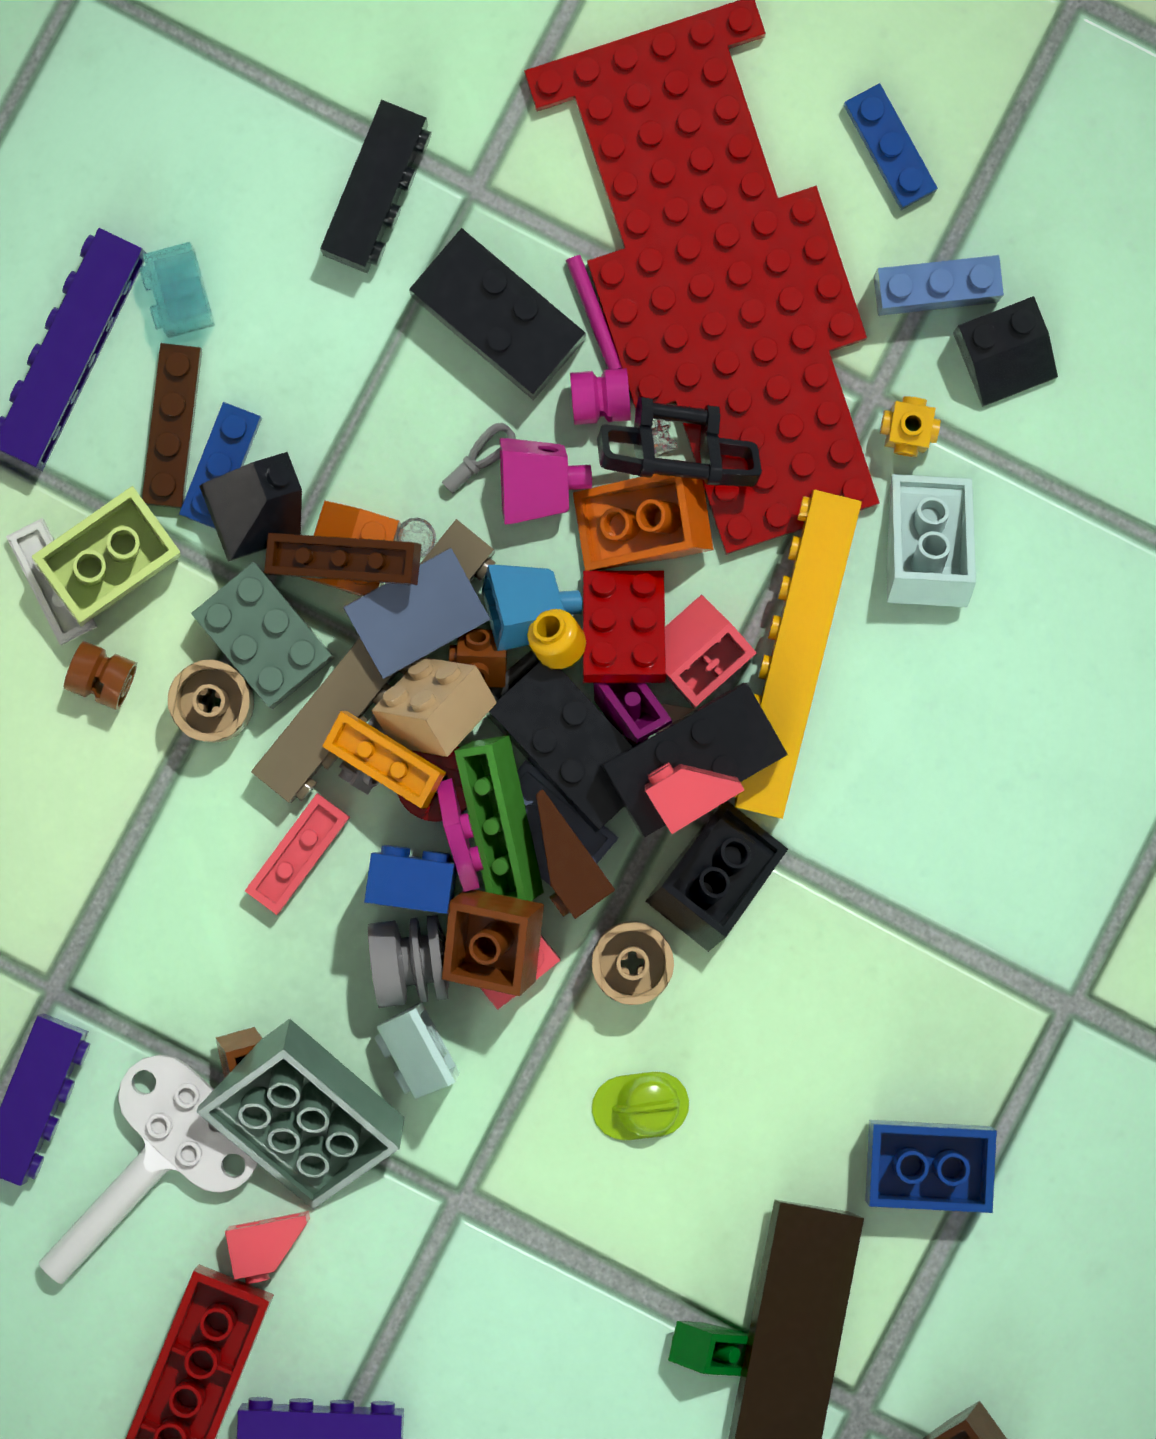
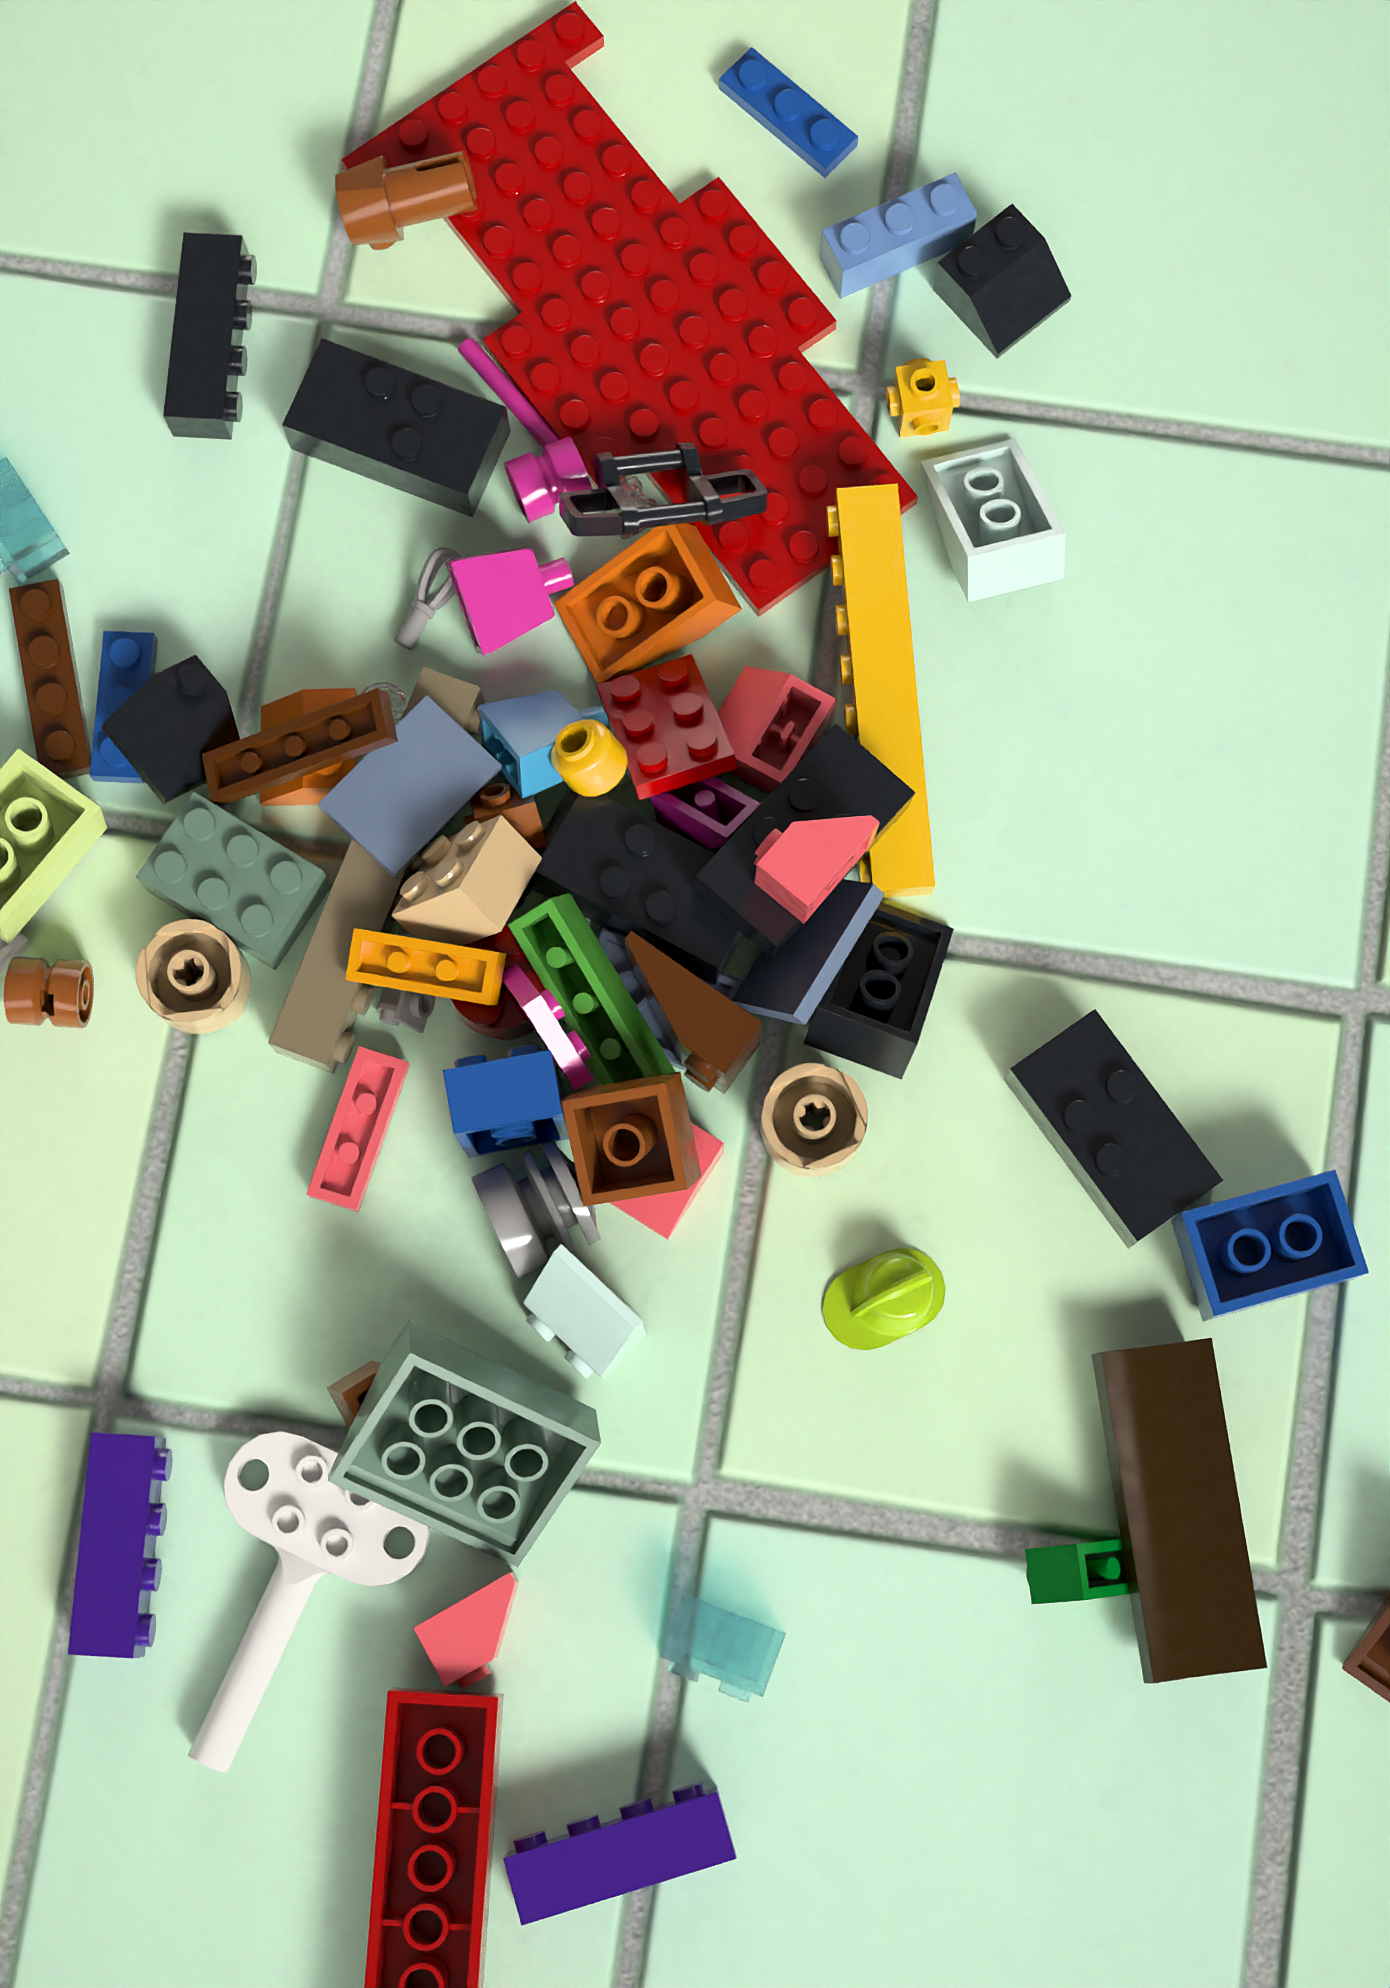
camera: 15 degrees left, 10 degrees down
none -> dark orange piece [335,150,478,250]
none -> clear light blue brick [660,1593,786,1703]
none -> sand blue tile [731,879,884,1025]
none -> black brick [1003,1009,1223,1249]

